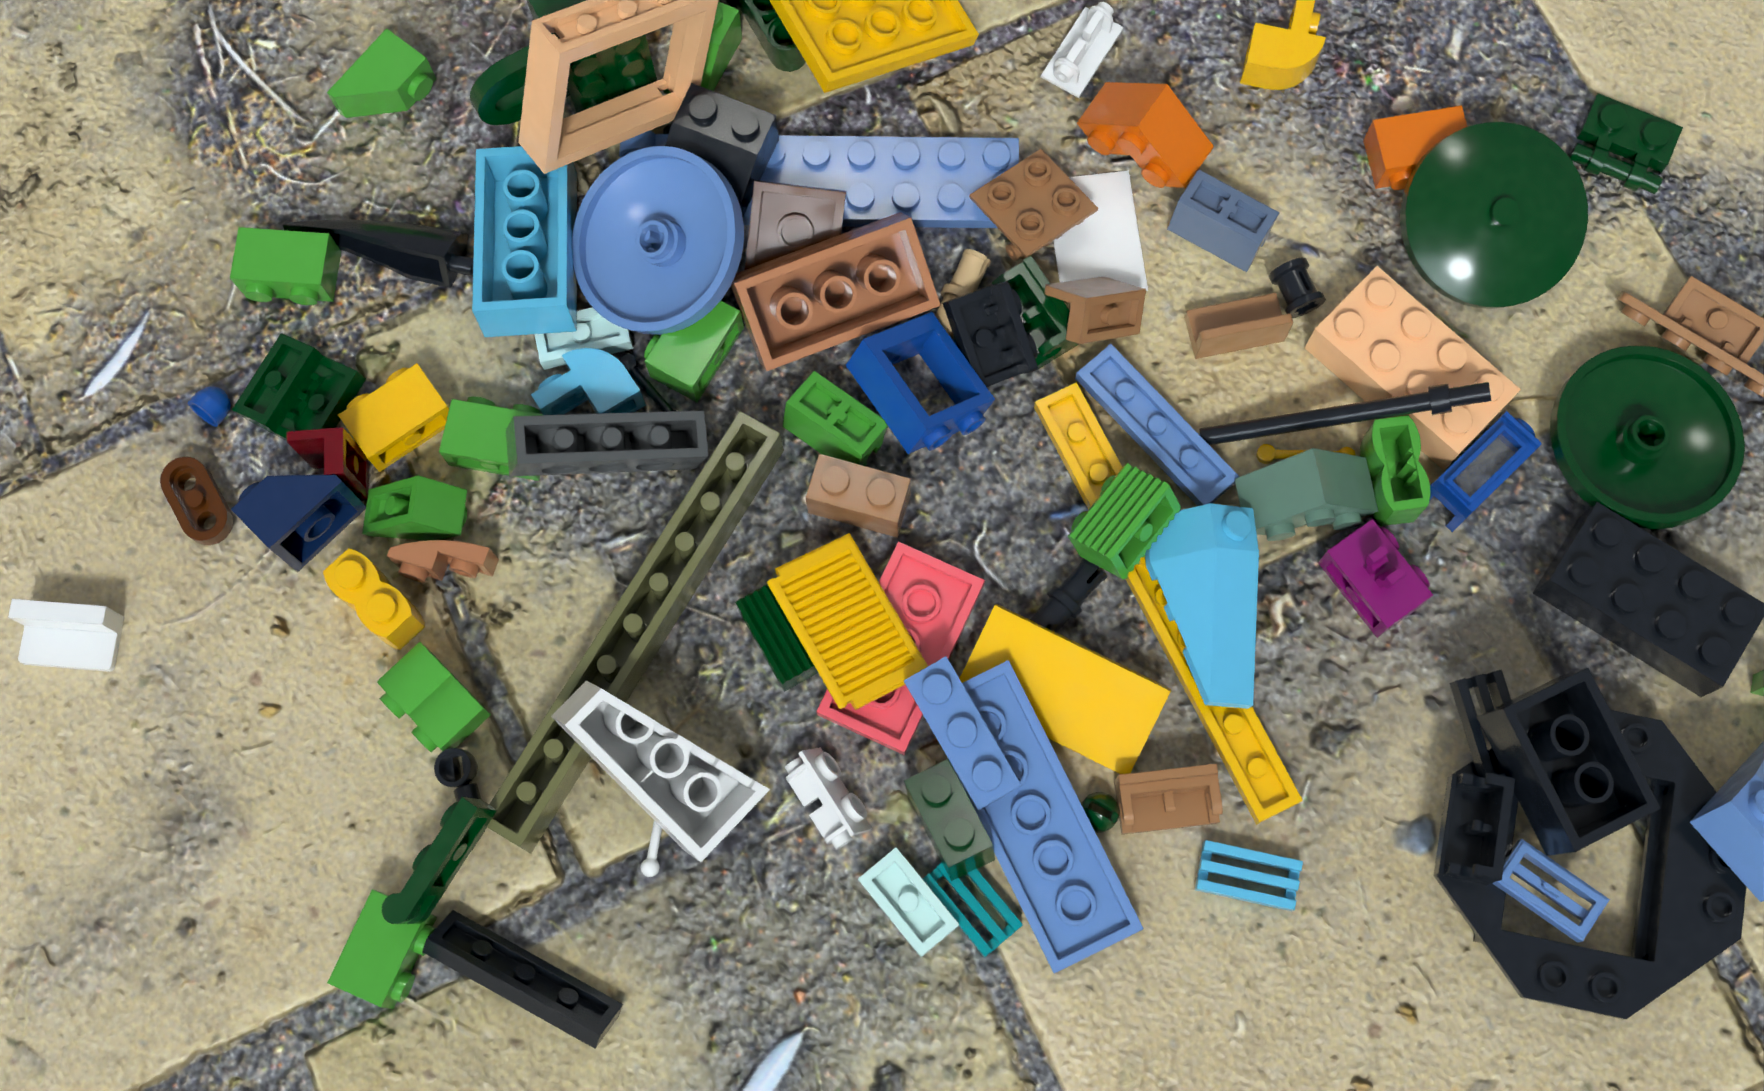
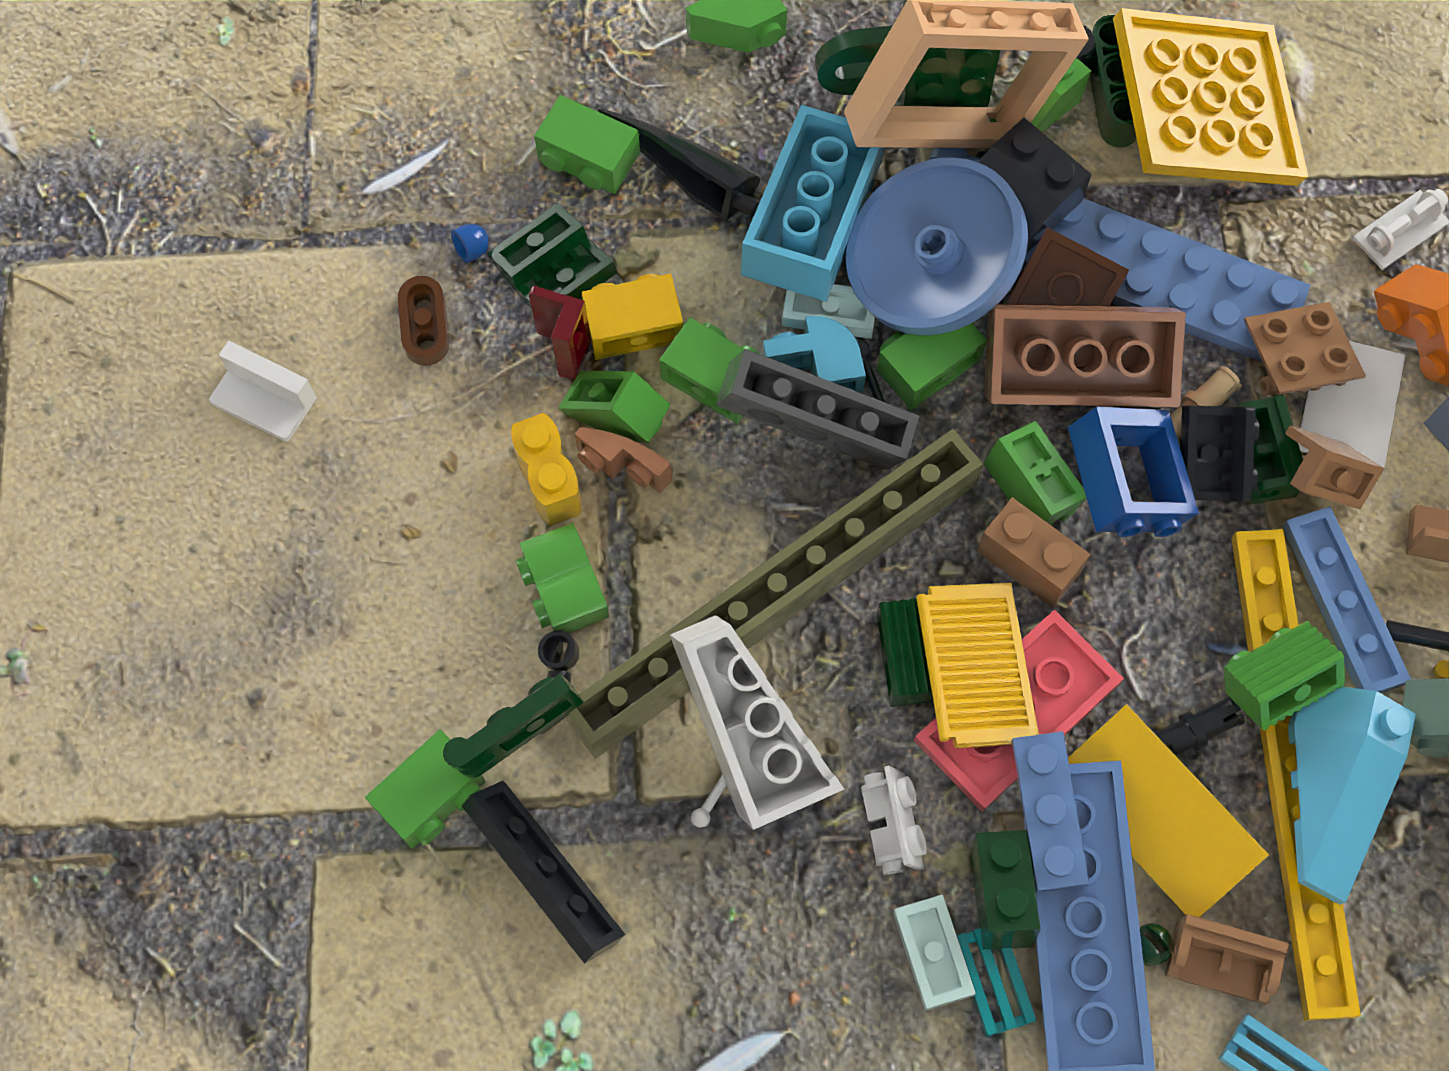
camera: 20 degrees right, 5 degrees down
dark blue slope [231,475,366,572] -> none

